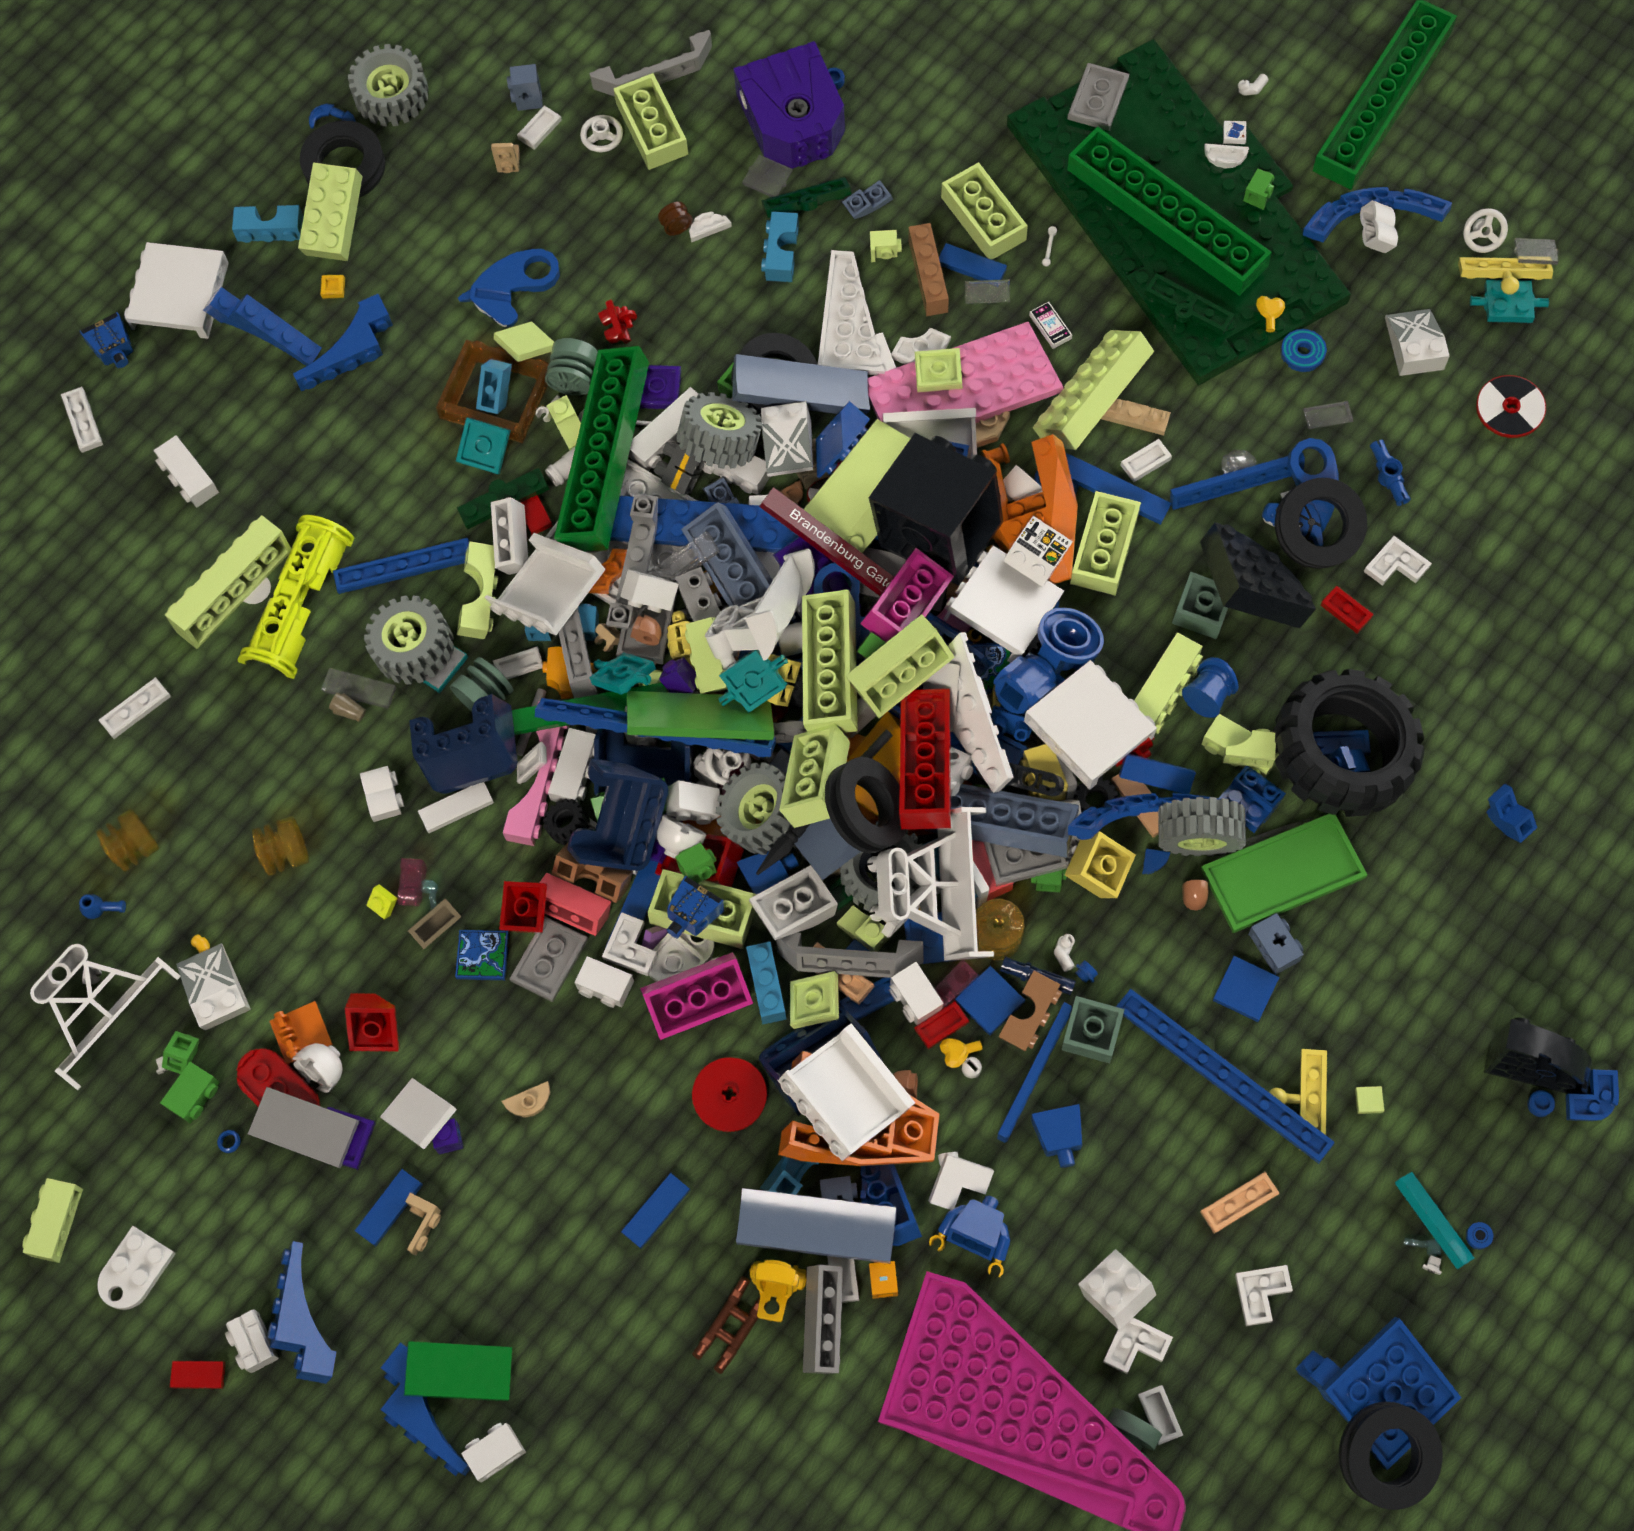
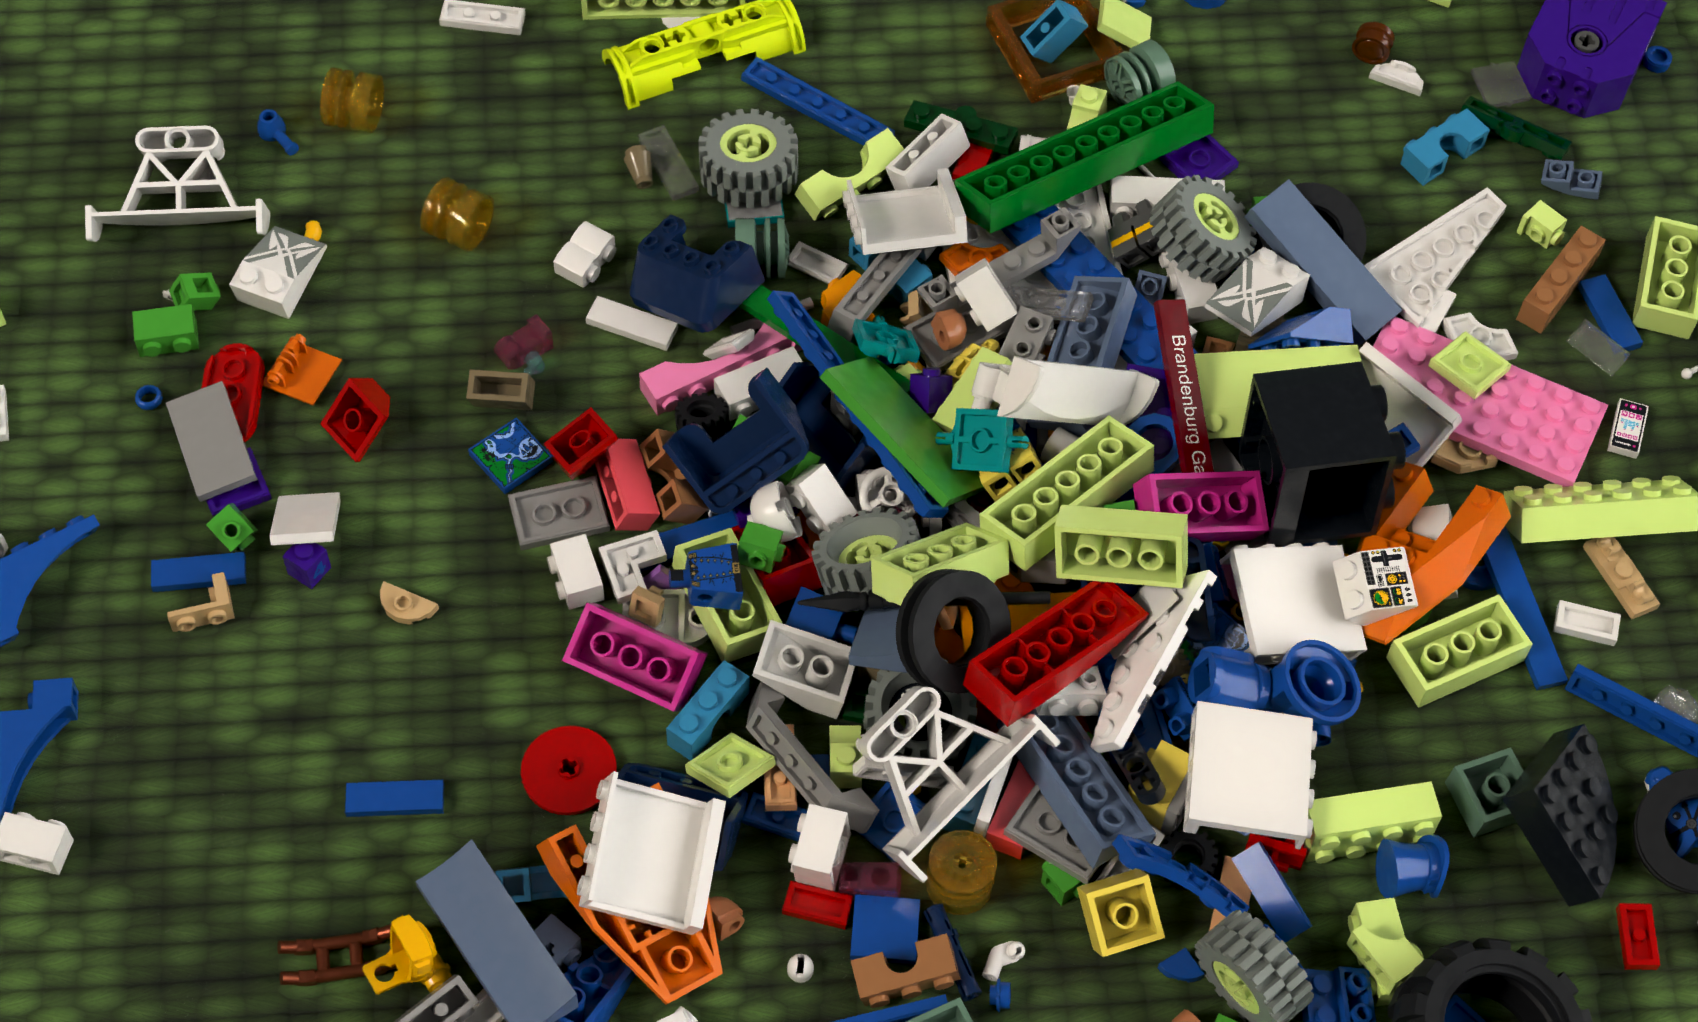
camera: 40 degrees right, 10 degrees down
white cylinder [292,1043,343,1093] -> none
neon yellow plate [366,884,398,919] -> none
green tile [404,1341,512,1401] -> none
teal tile [455,418,511,474] -> none
red hips [598,299,637,344] -> none
yellow rock [940,1038,982,1068] -> none
orange bush [981,443,1010,464] -> none
none -> bright green brick [206,503,258,552]
none -> tan tile [628,585,665,628]

